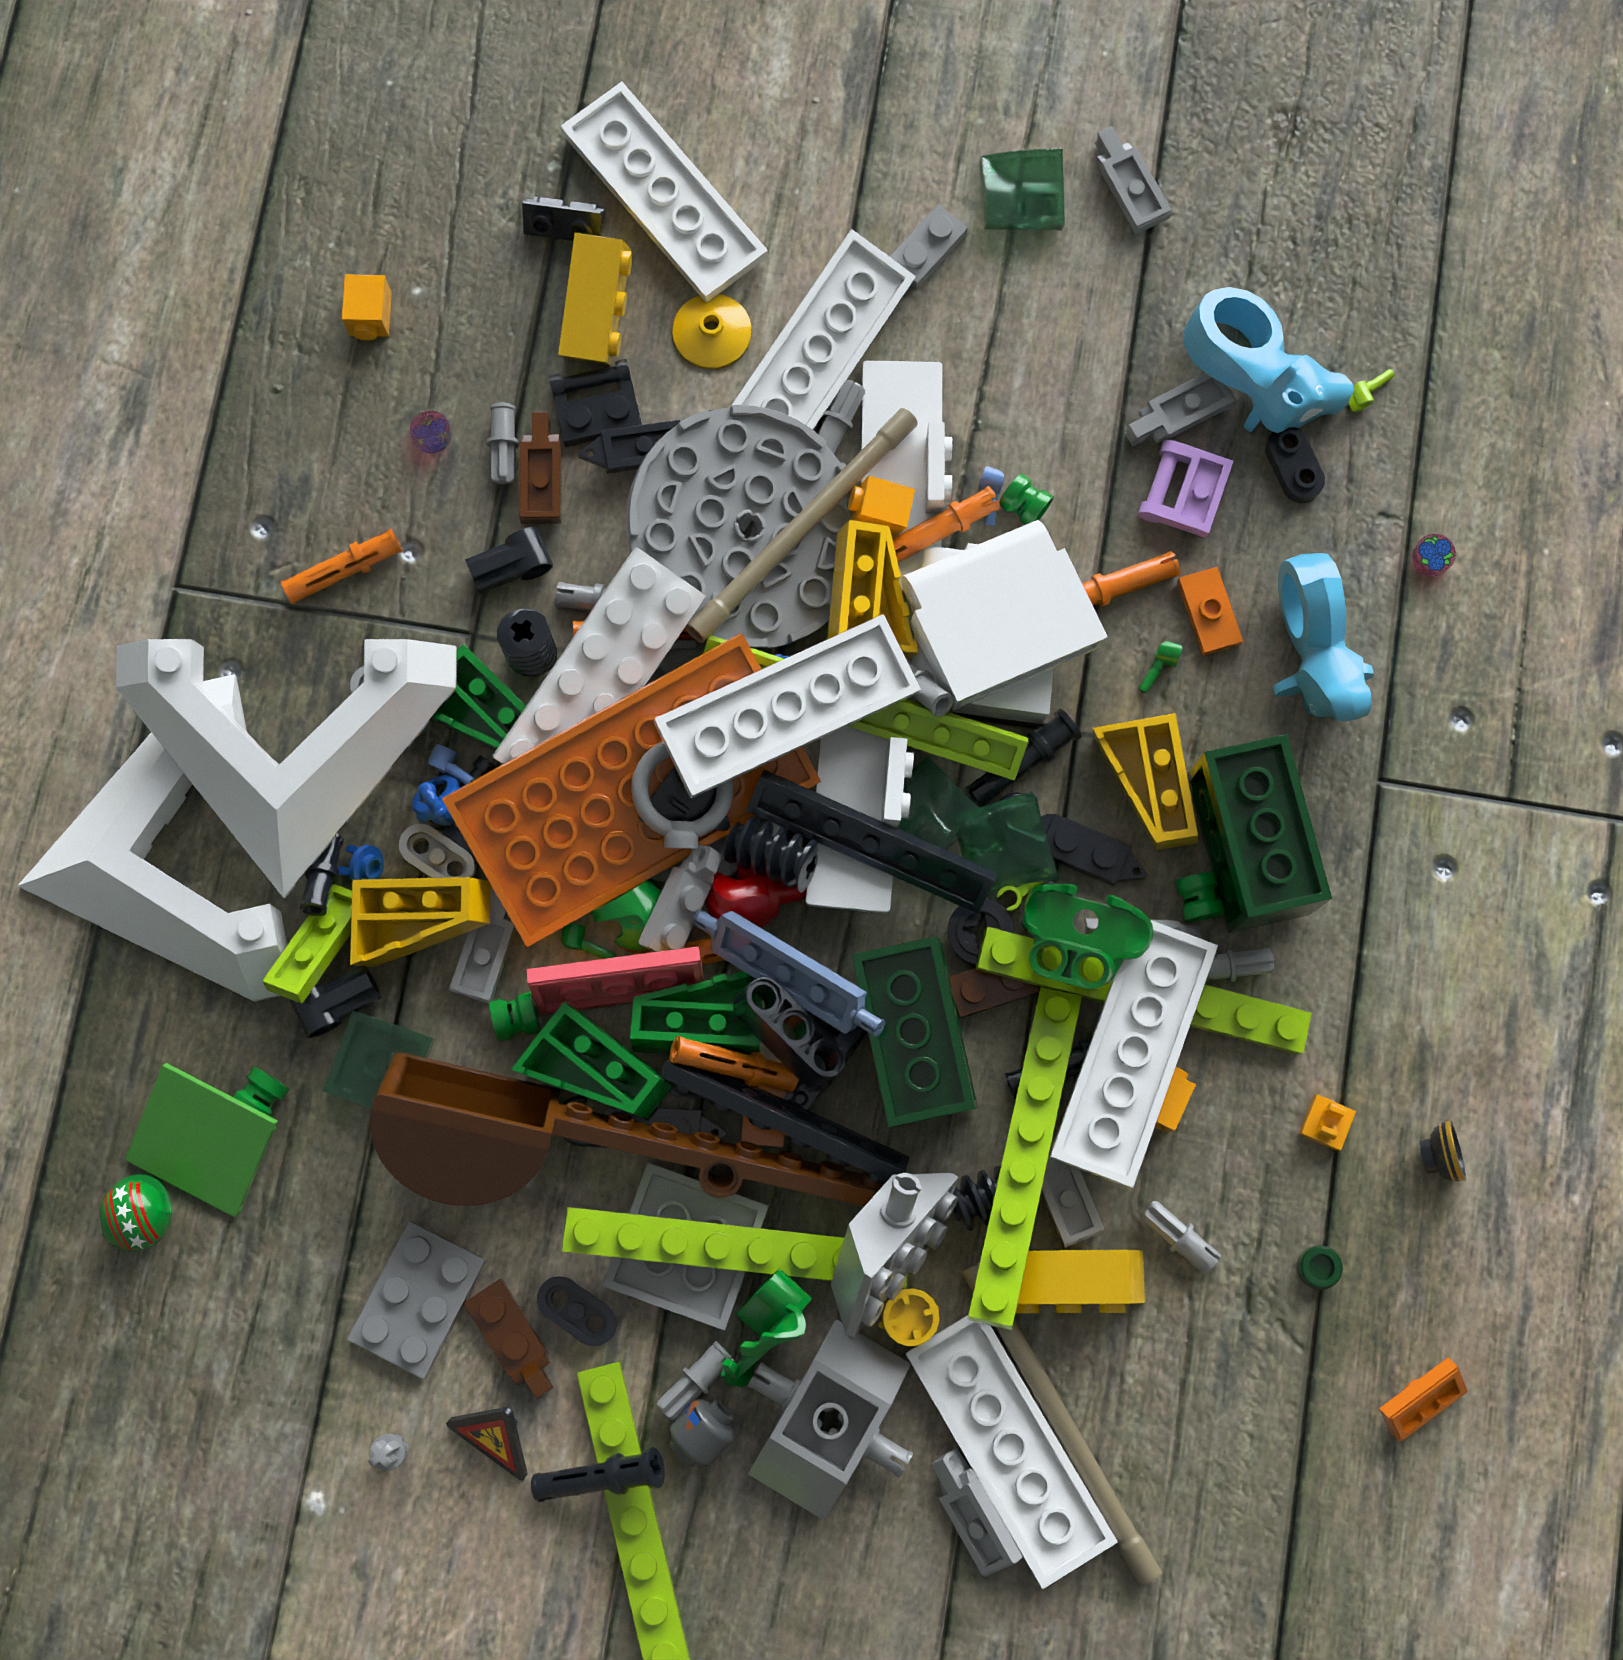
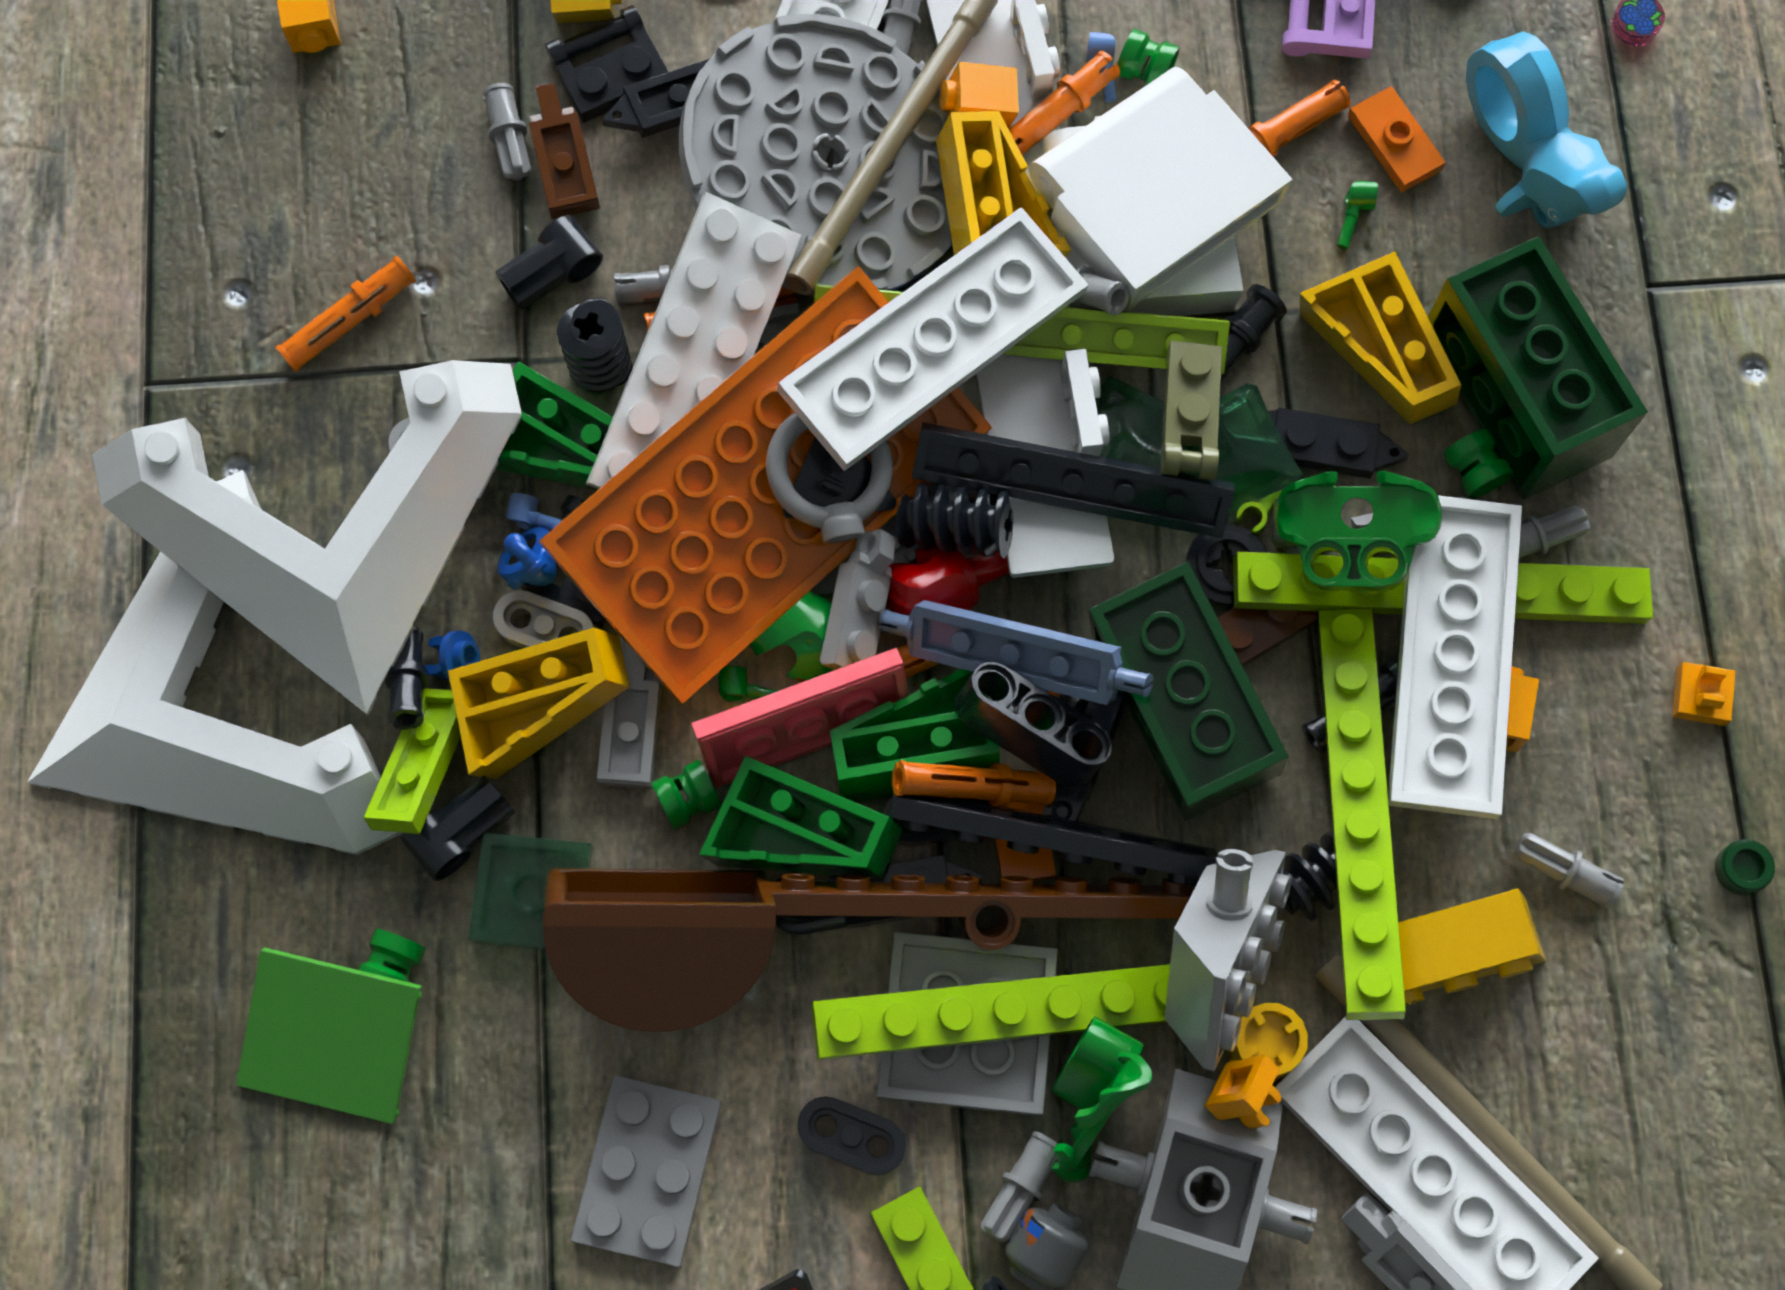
camera: 10 degrees left, 5 degrees down
green helmet [99,1174,172,1252] -> none
tile [410,411,452,453] -> none
reddish brown hinge [464,1279,554,1398] -> none
light grey hinge [1041,1138,1105,1247] -> none
none -> olive plate [1160,341,1222,480]
none -> light orange tile [1205,1055,1282,1129]

